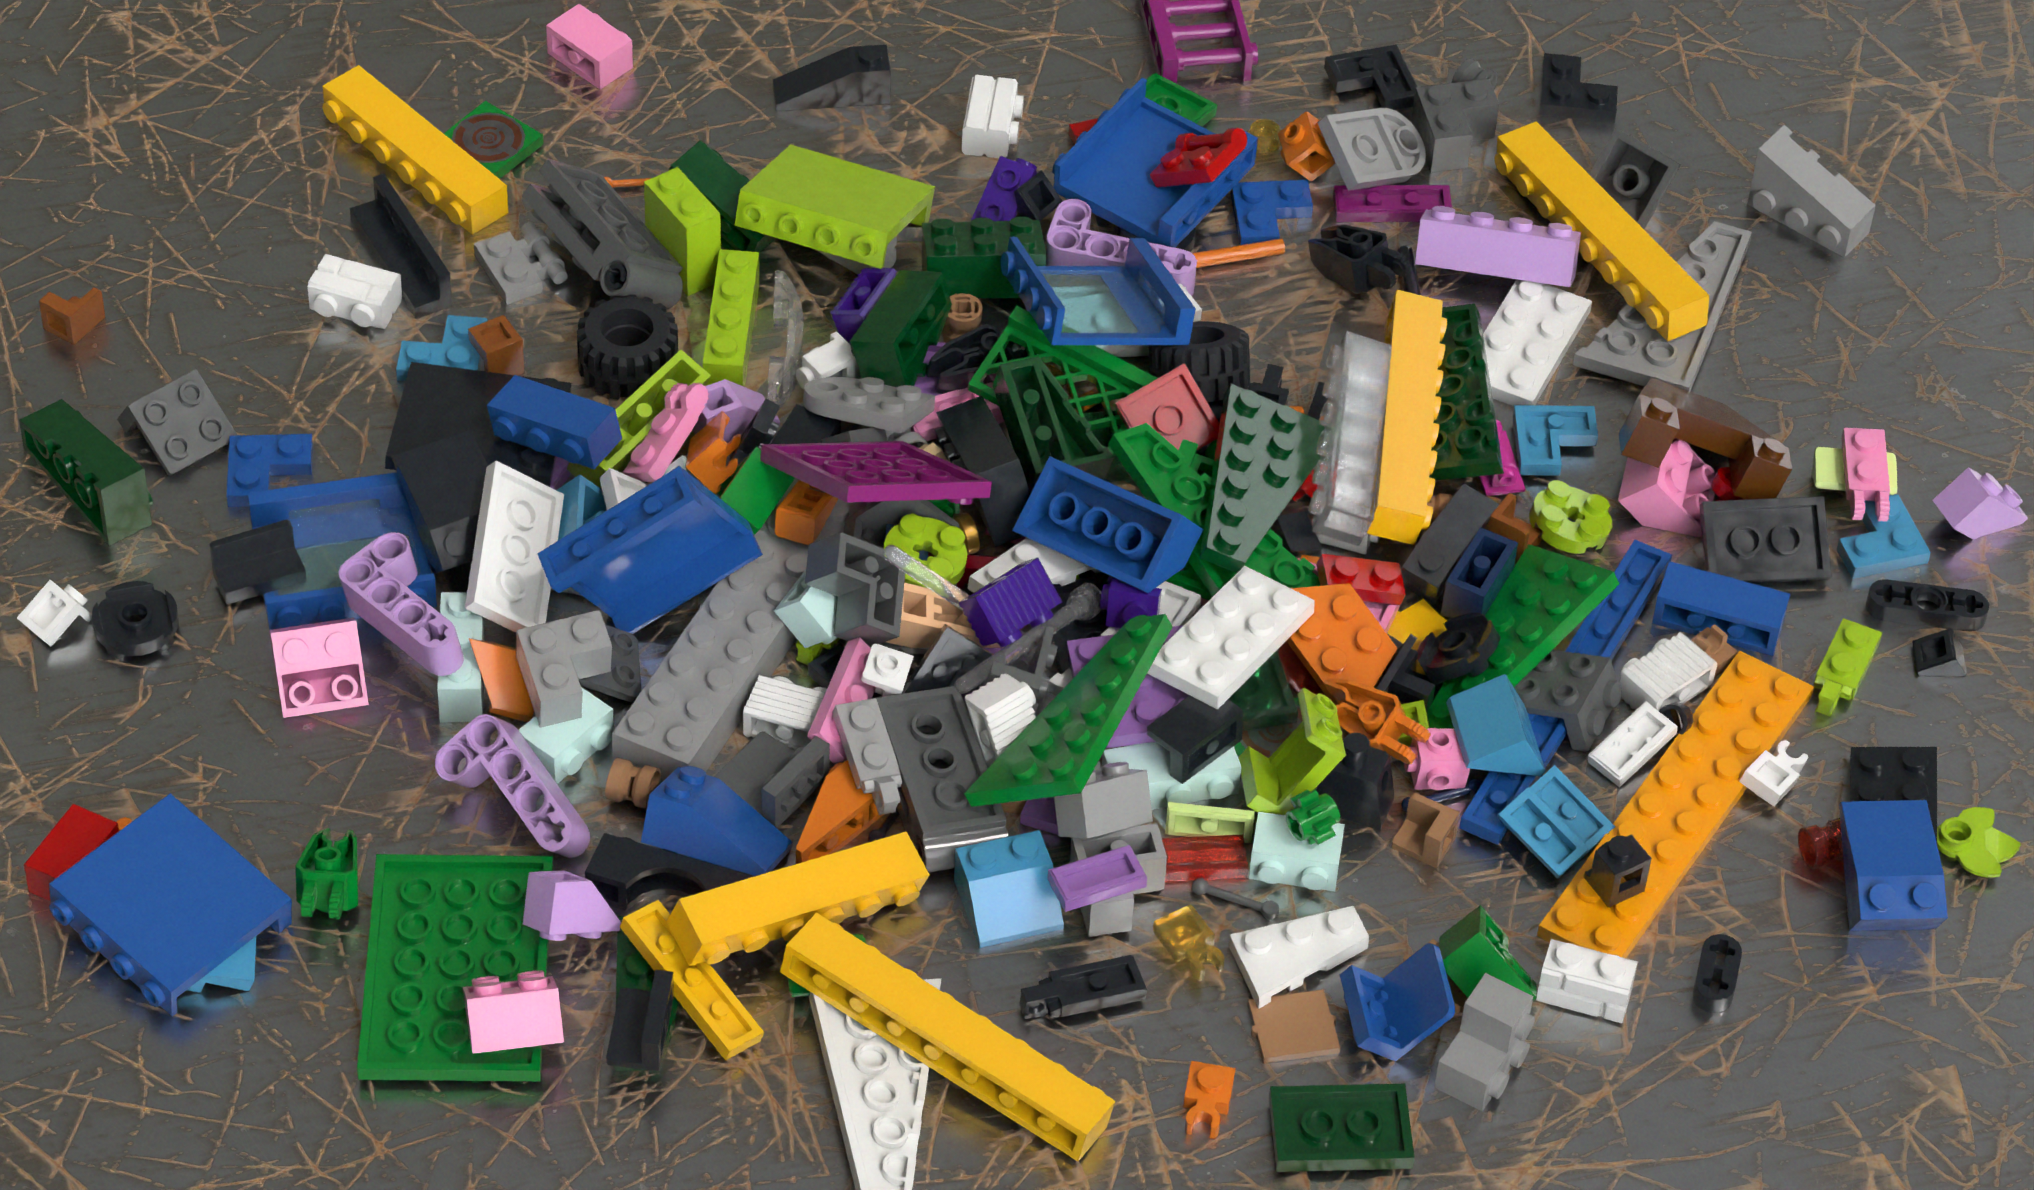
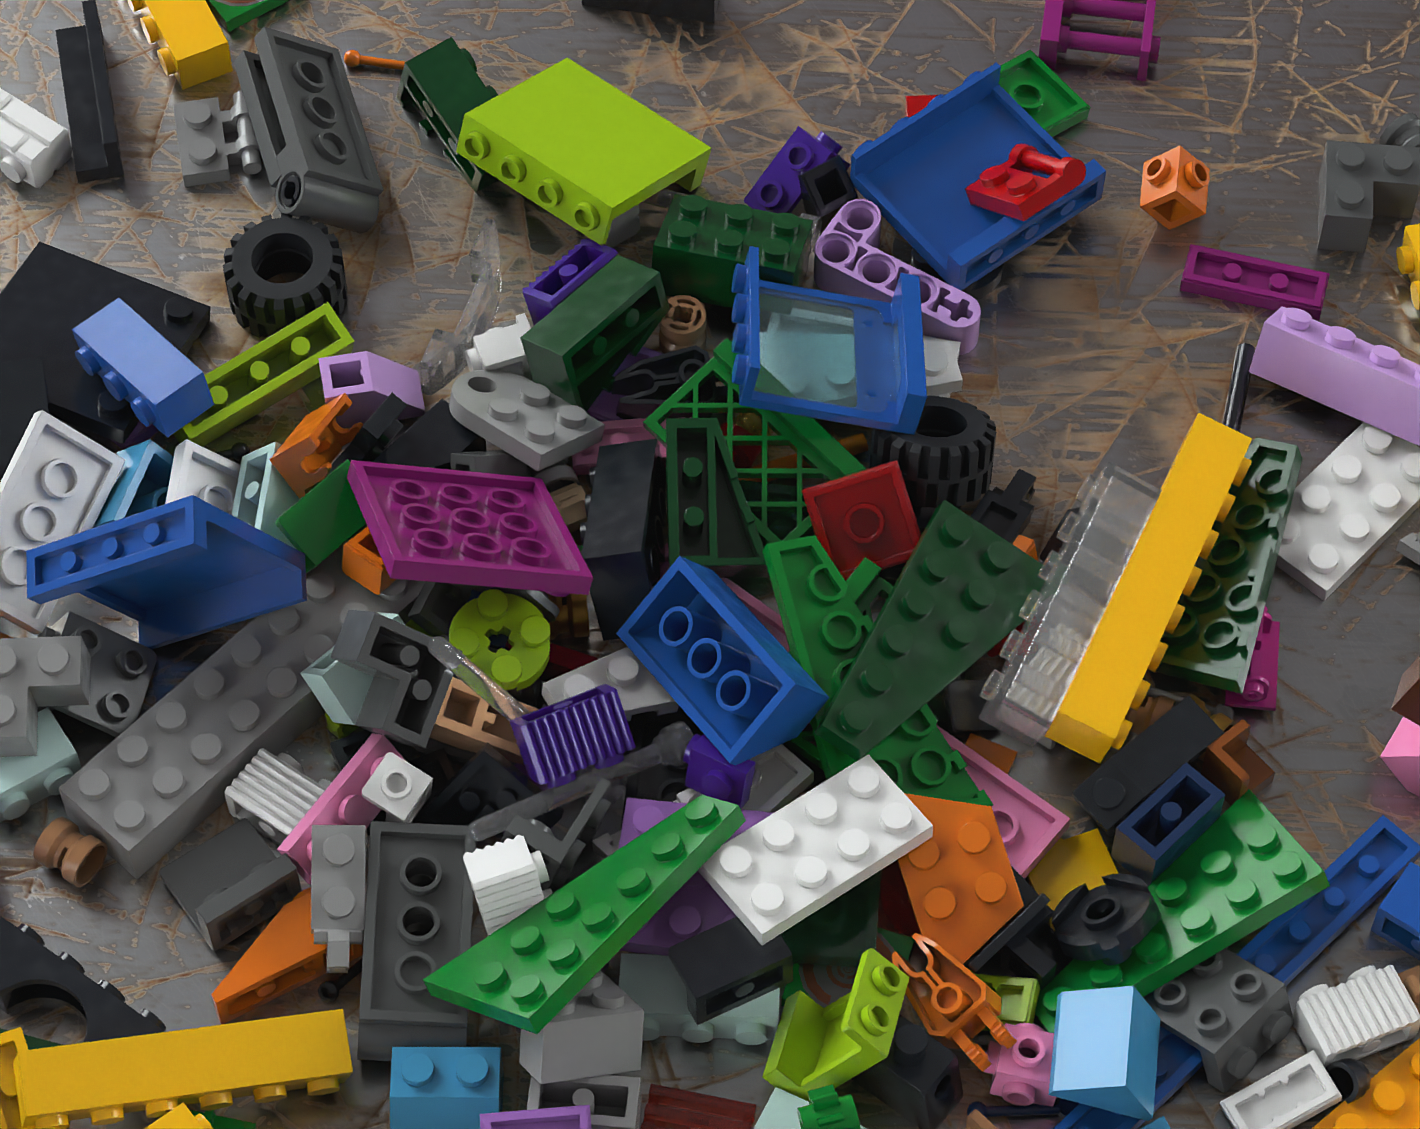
camera: 20 degrees right, 10 degrees up
dark azure plate [396,315,488,381] -> none
dark orange panel [468,315,525,376] -> none
bright pink hinge [623,383,709,482] -> none
blue slope [641,766,793,876] -> none
lime brick [644,167,721,296] -> none
lime brick [703,249,759,387] -> none
white brick [962,75,1024,159] -> none
yellowish green slope [1165,802,1255,843] -> none
orange bar [1192,238,1285,268] -> none
blue plate [1230,180,1313,245] -> none
clear yellow plate [1247,119,1281,154] -> none
black hinge [1308,224,1412,294] -> none
red plate [1316,554,1406,605] -> none
light grey plate [1317,108,1426,191] -> none
black plate [1324,44,1418,110] -> none
dark azure plate [1513,405,1598,476] -> none
lime plate [1529,480,1612,554] -> none

